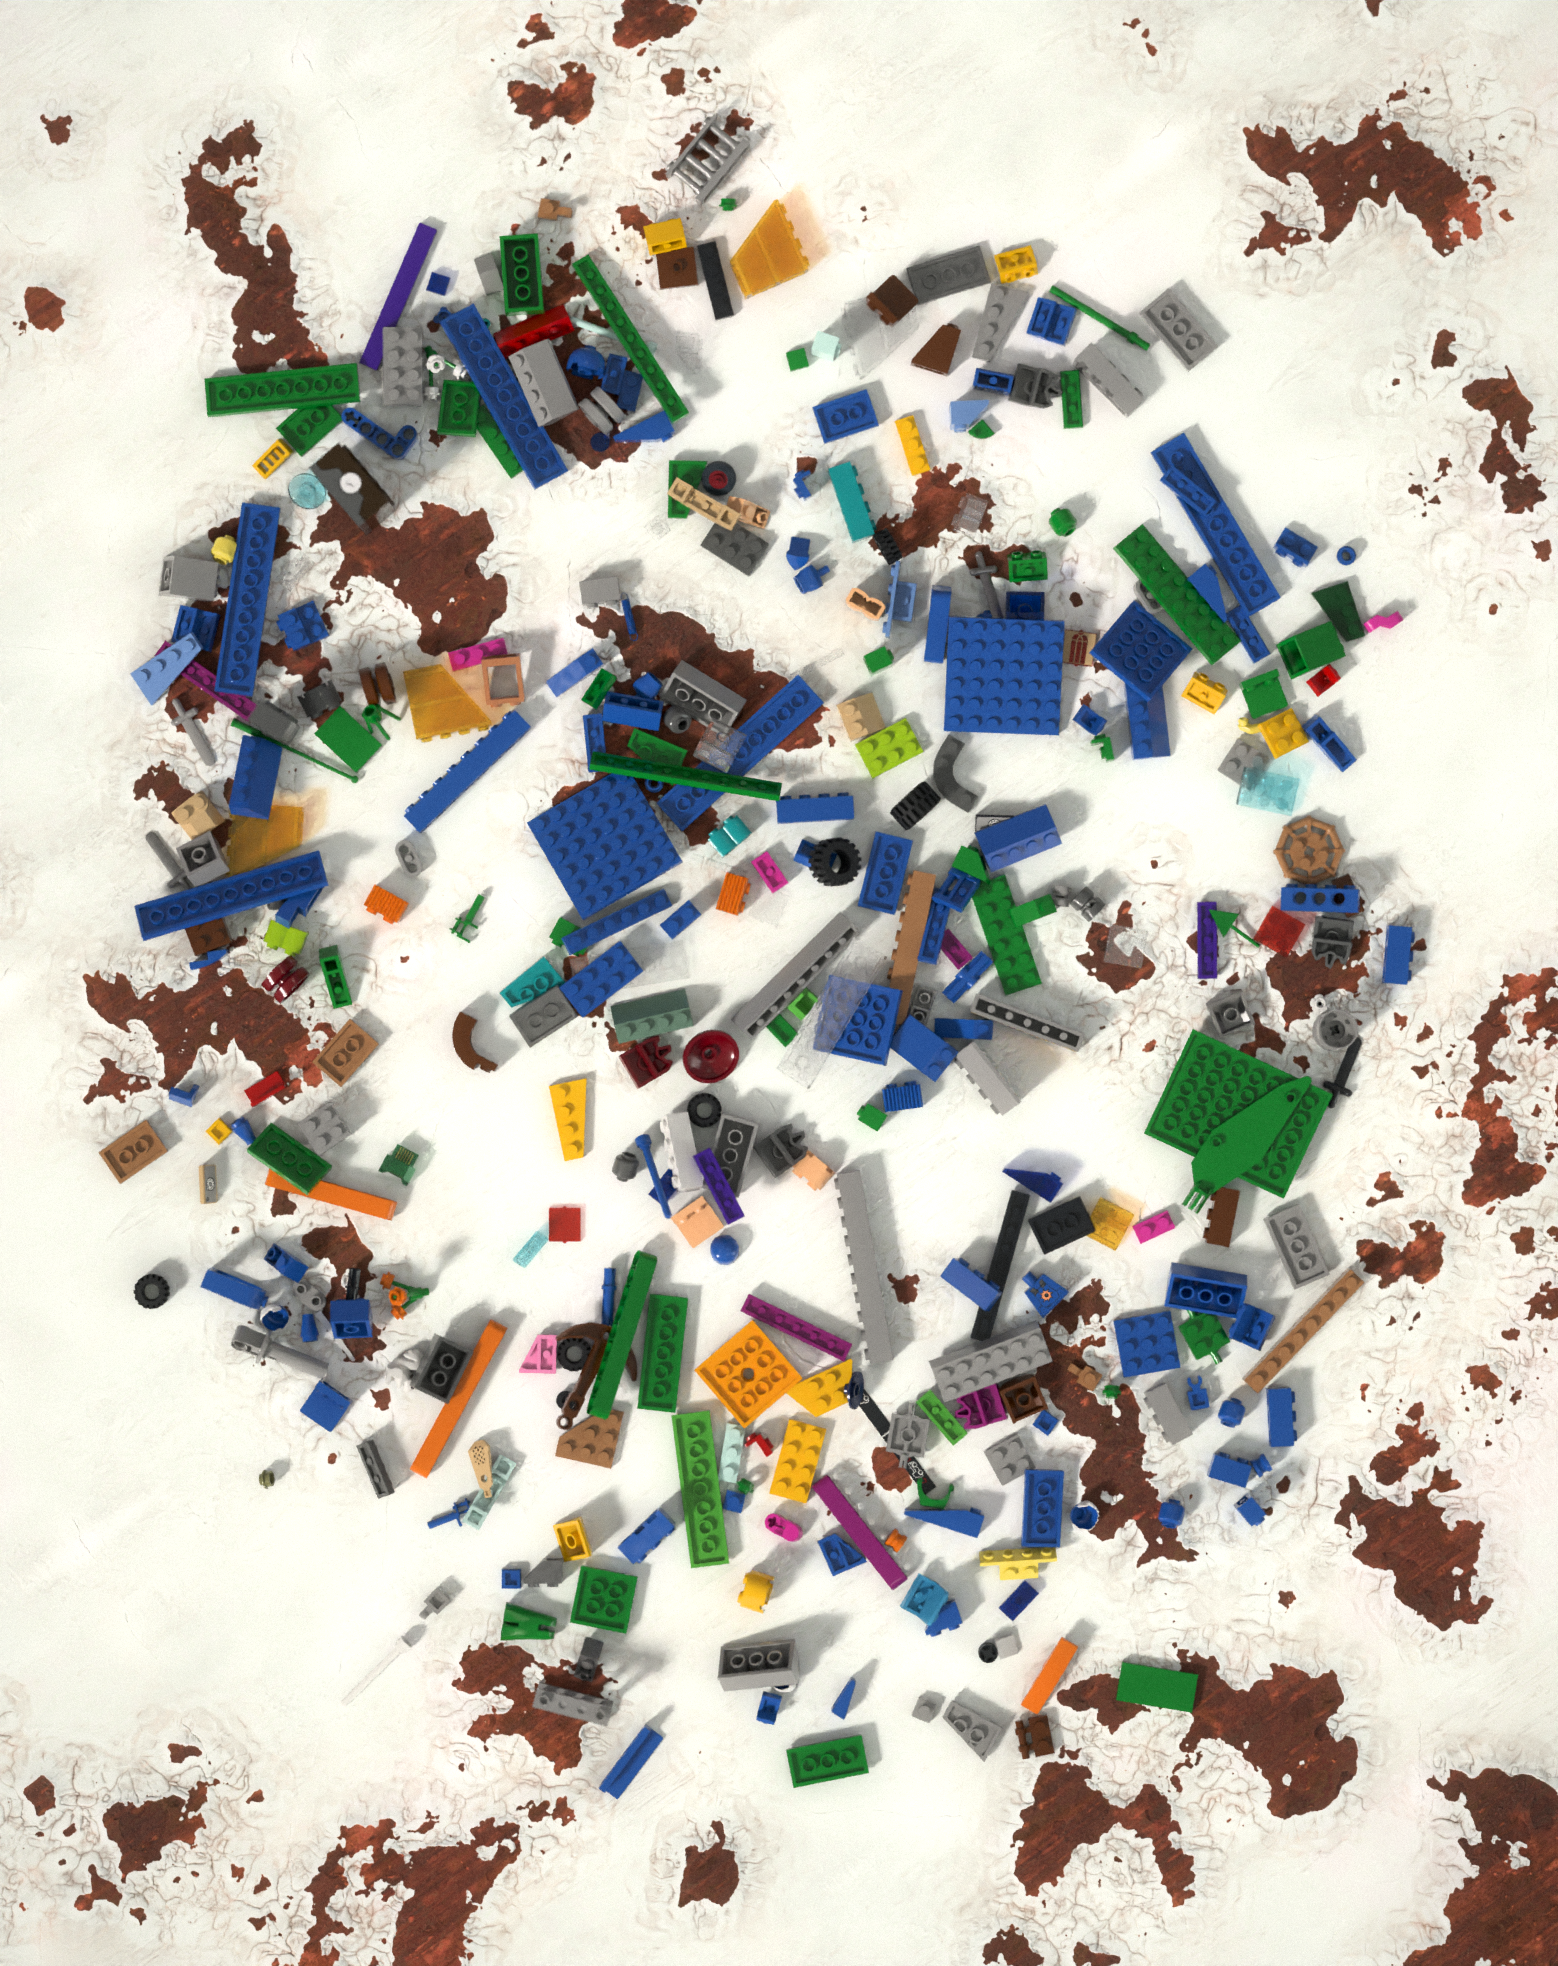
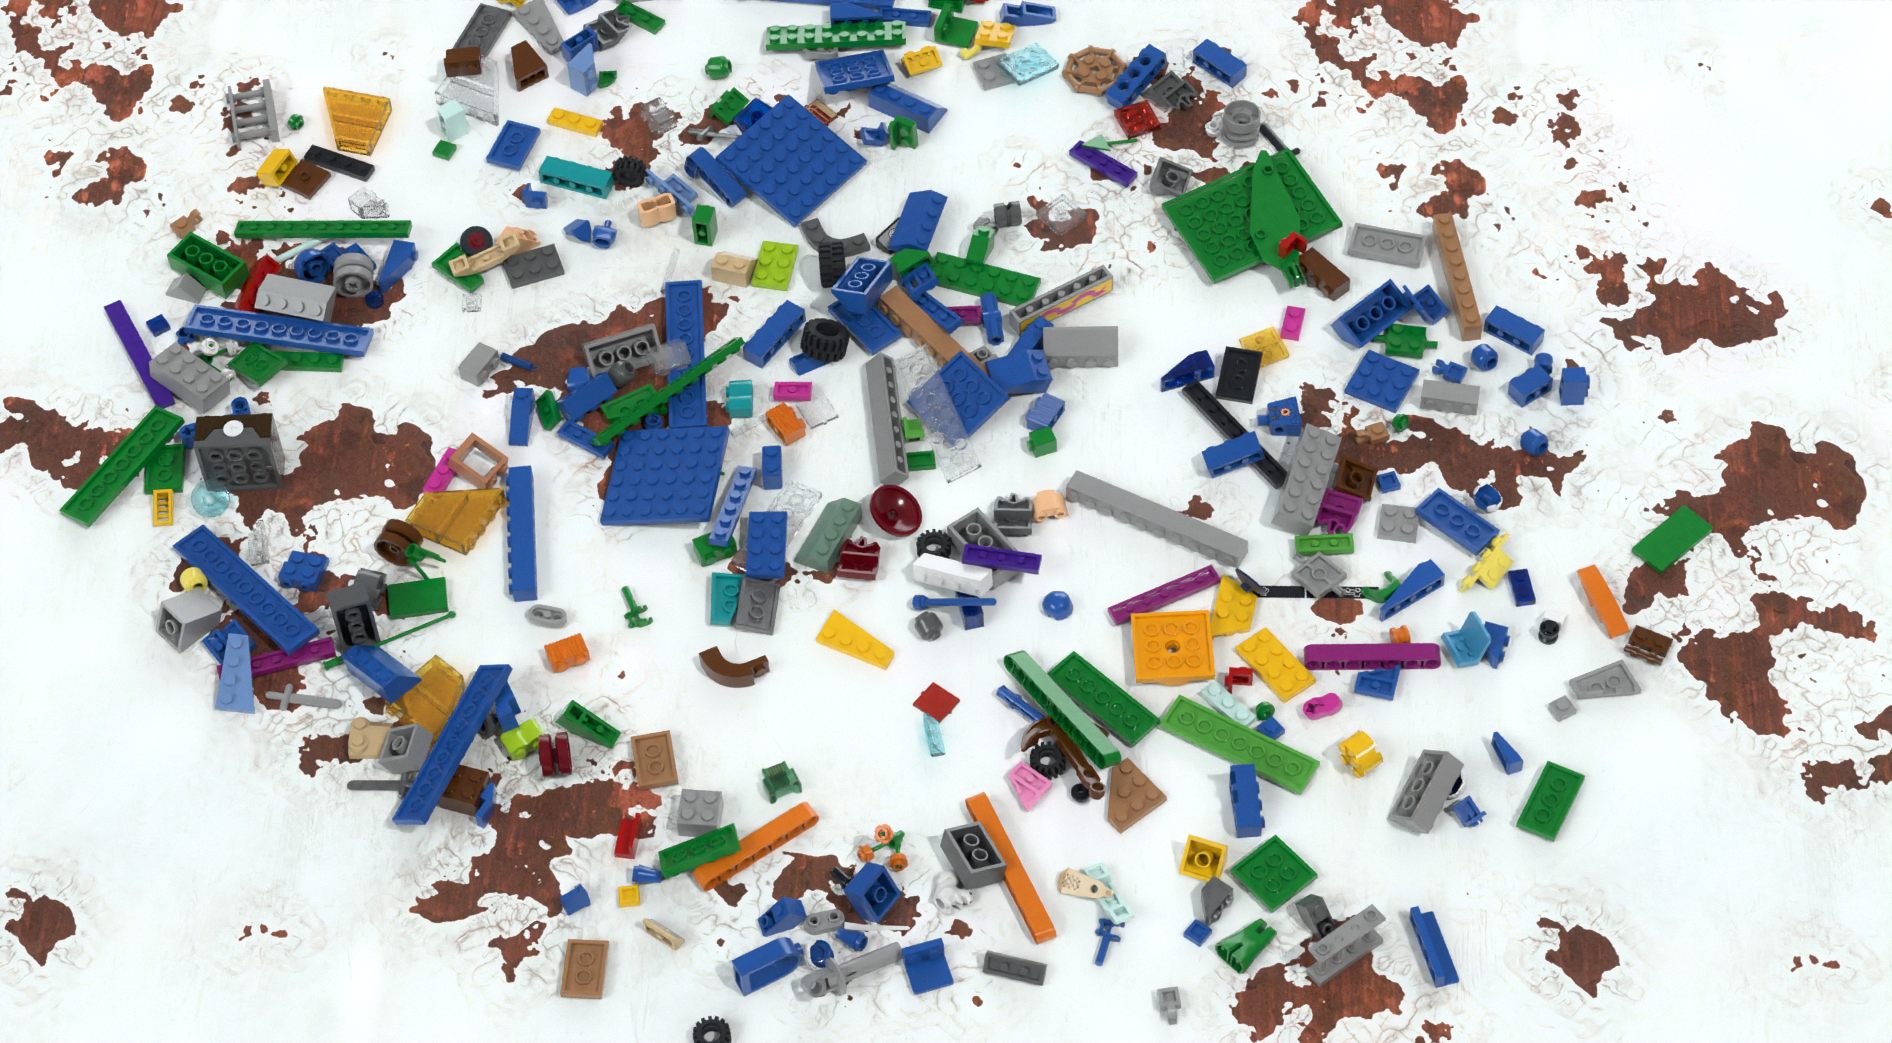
camera: 50 degrees left, 35 degrees down
light nougat bracket [671,1195,724,1248] -> none
none -> blue slope [831,256,892,315]
none -> red bracket [1278,231,1308,259]

